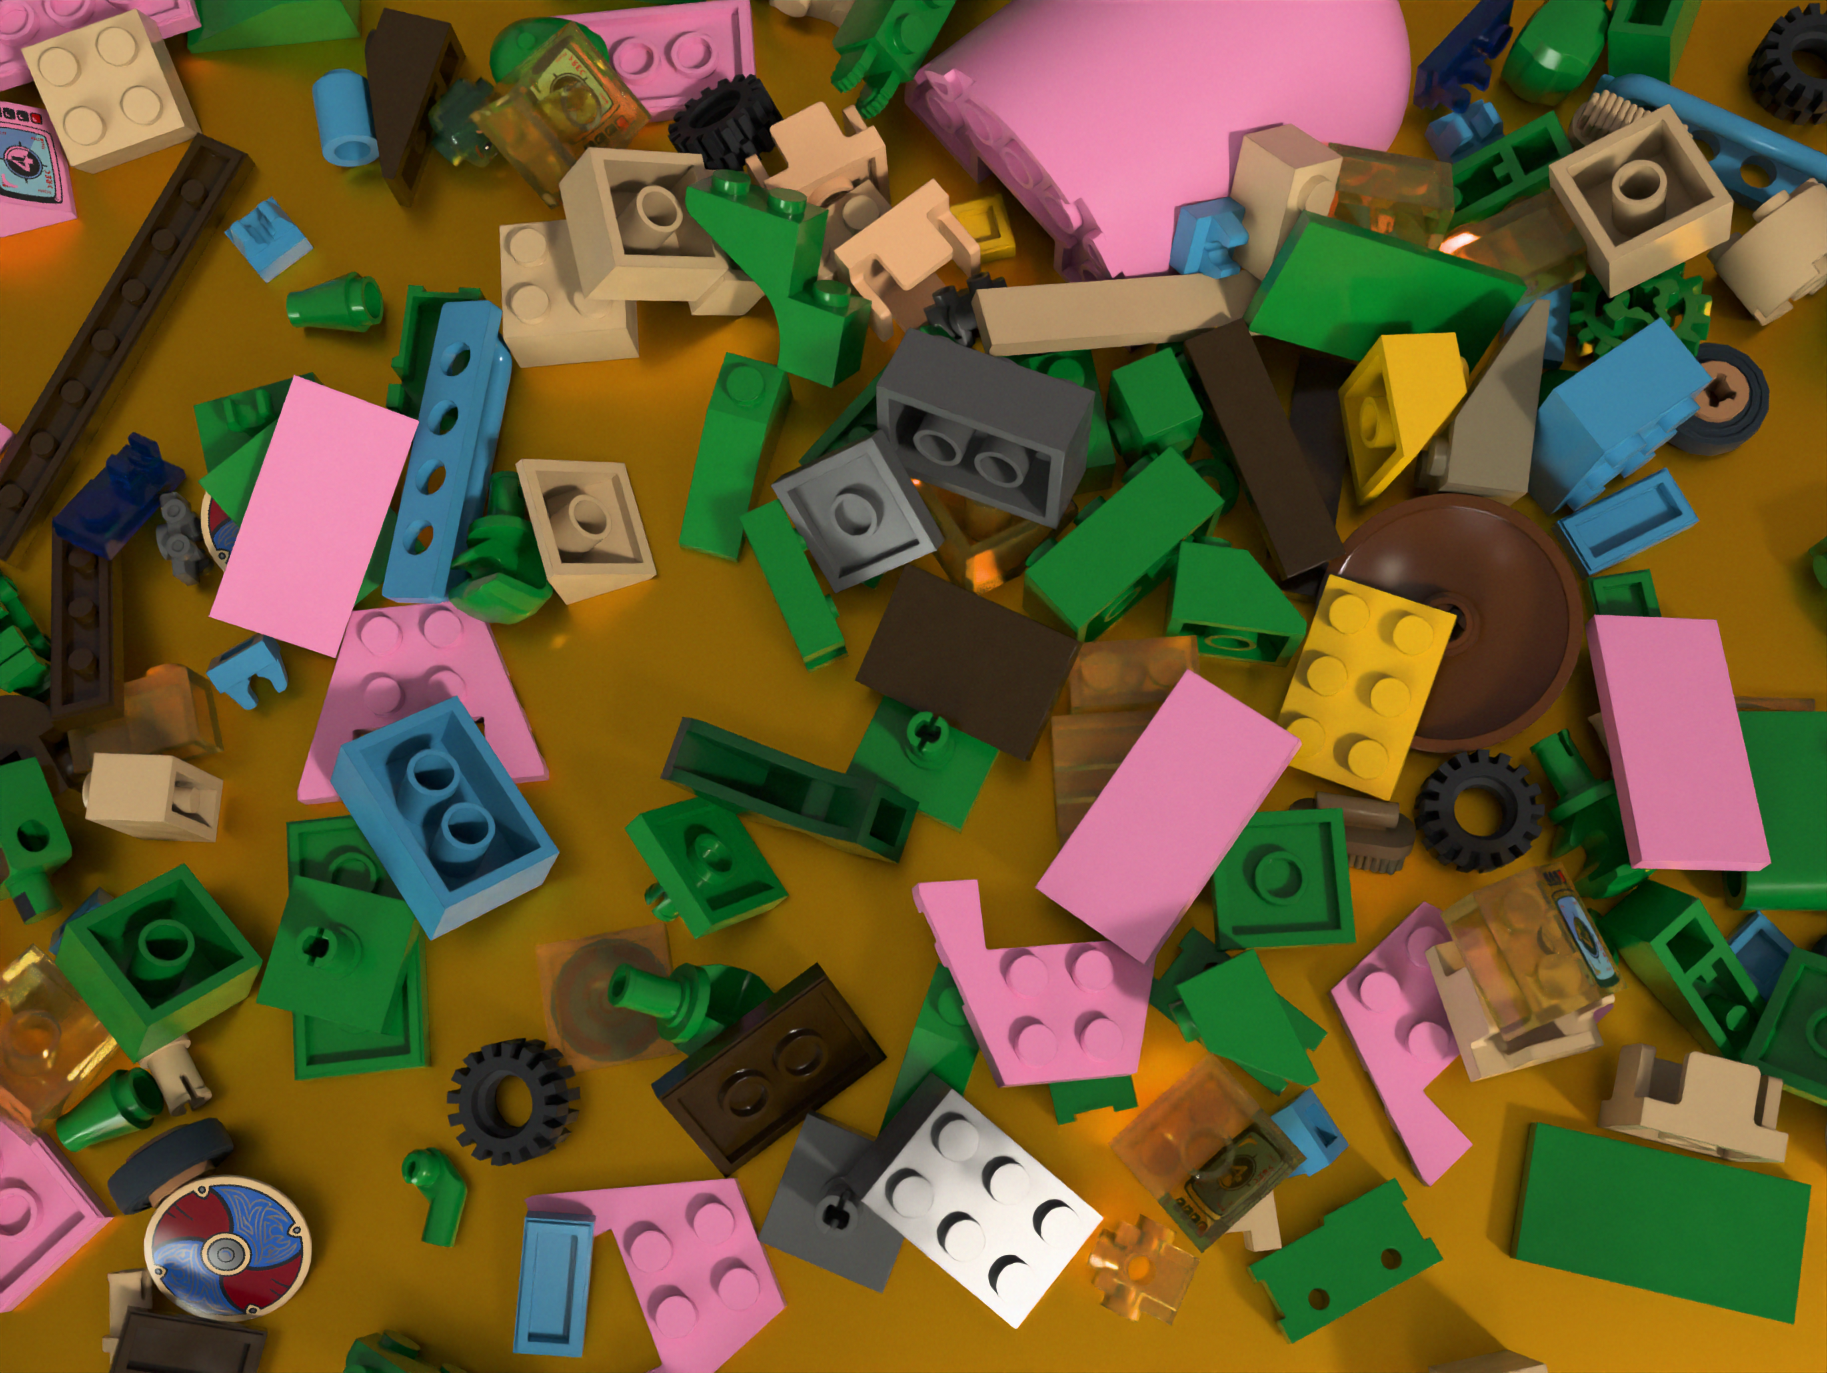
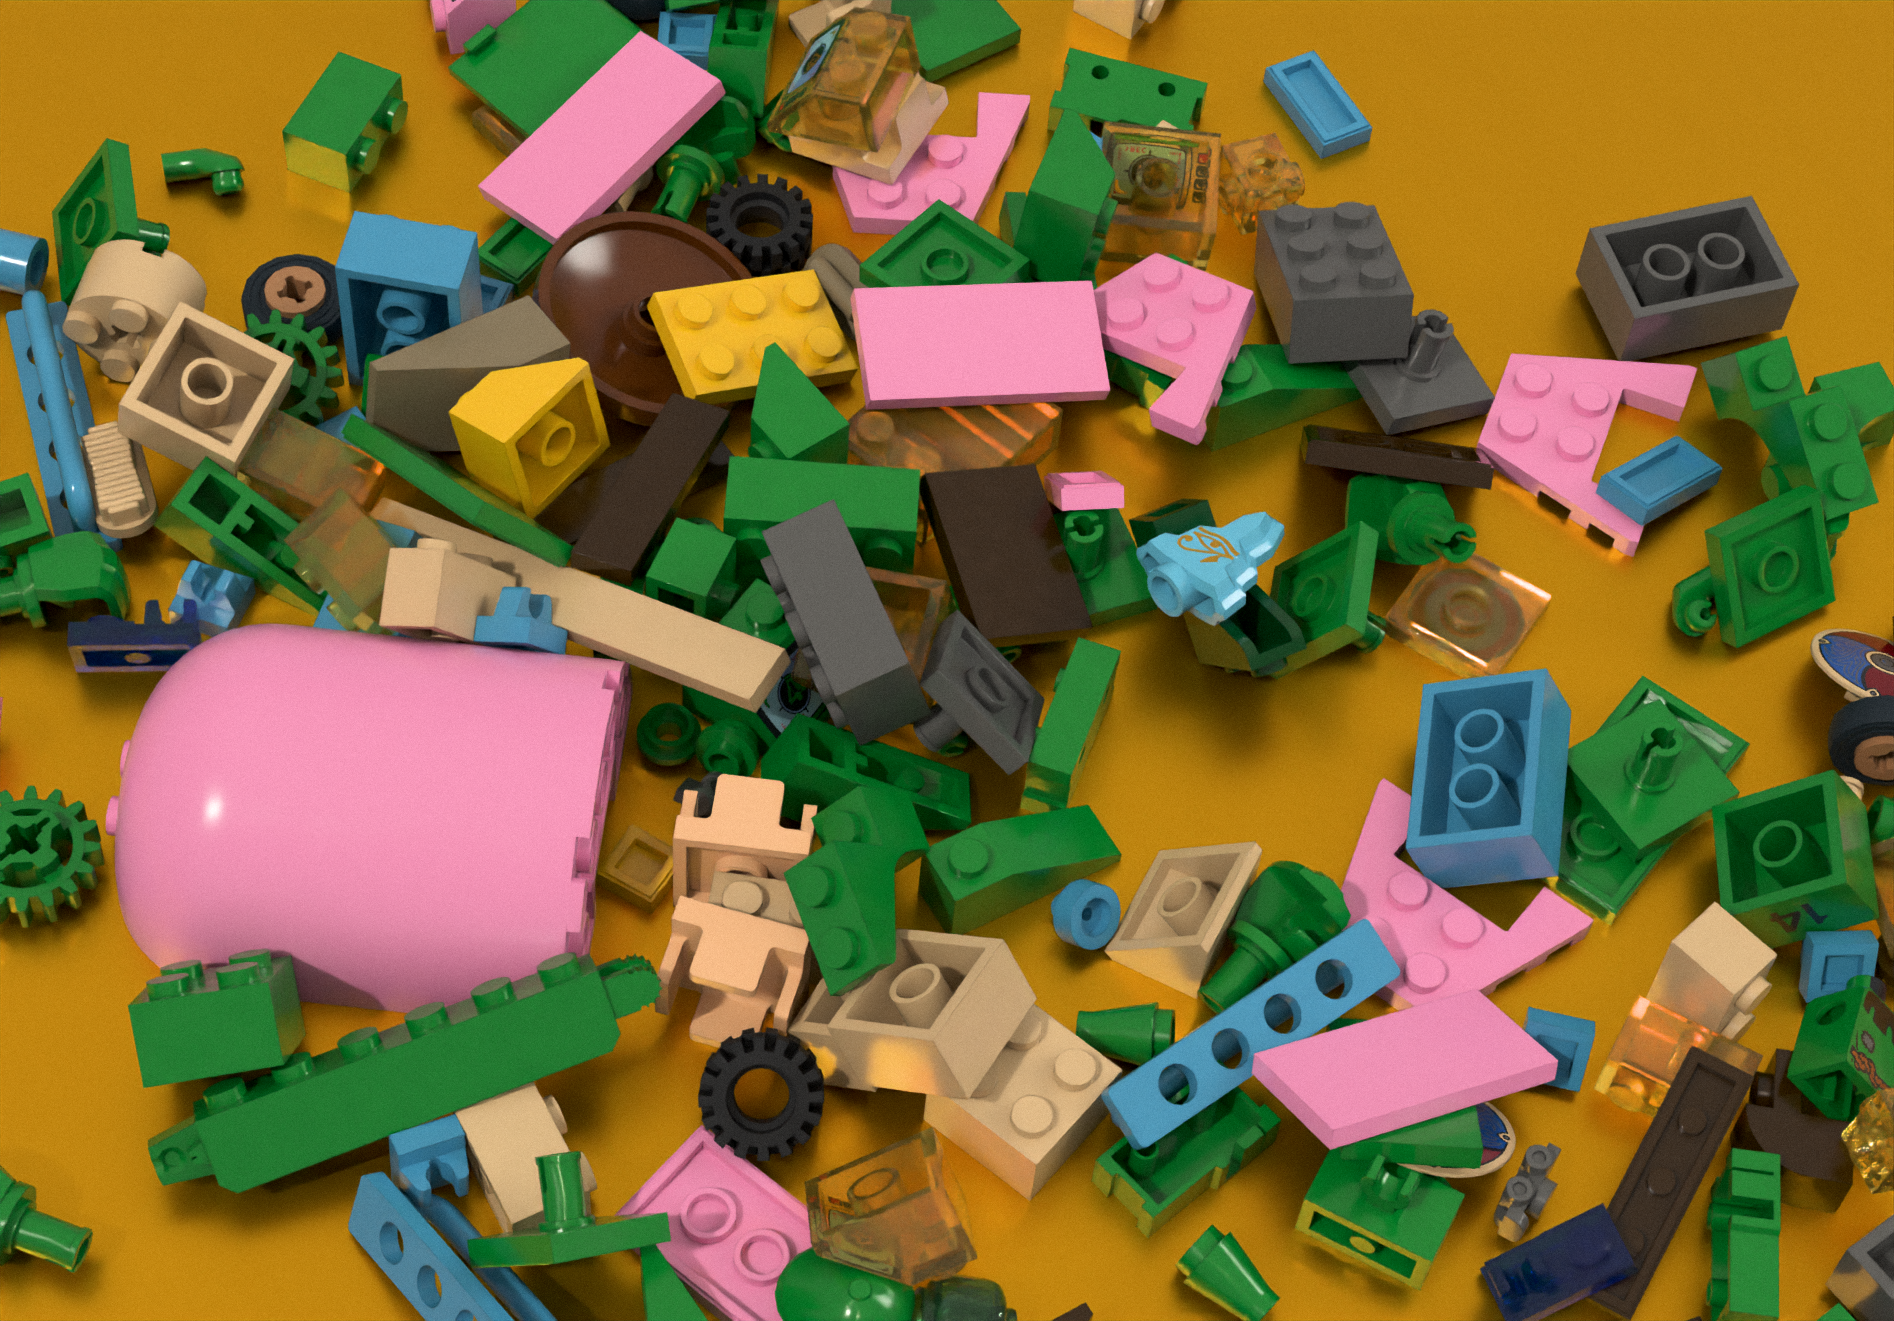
camera: 150 degrees left, 20 degrees down
black tyre [447,1038,581,1166] -> none
none -> bright pink tile [1044,471,1124,511]
none -> dark azure tile [1051,879,1121,950]
none -> green cone [1076,1002,1176,1066]
none -> medium azure rock [1136,511,1285,627]
none -> green tile [1704,484,1836,648]

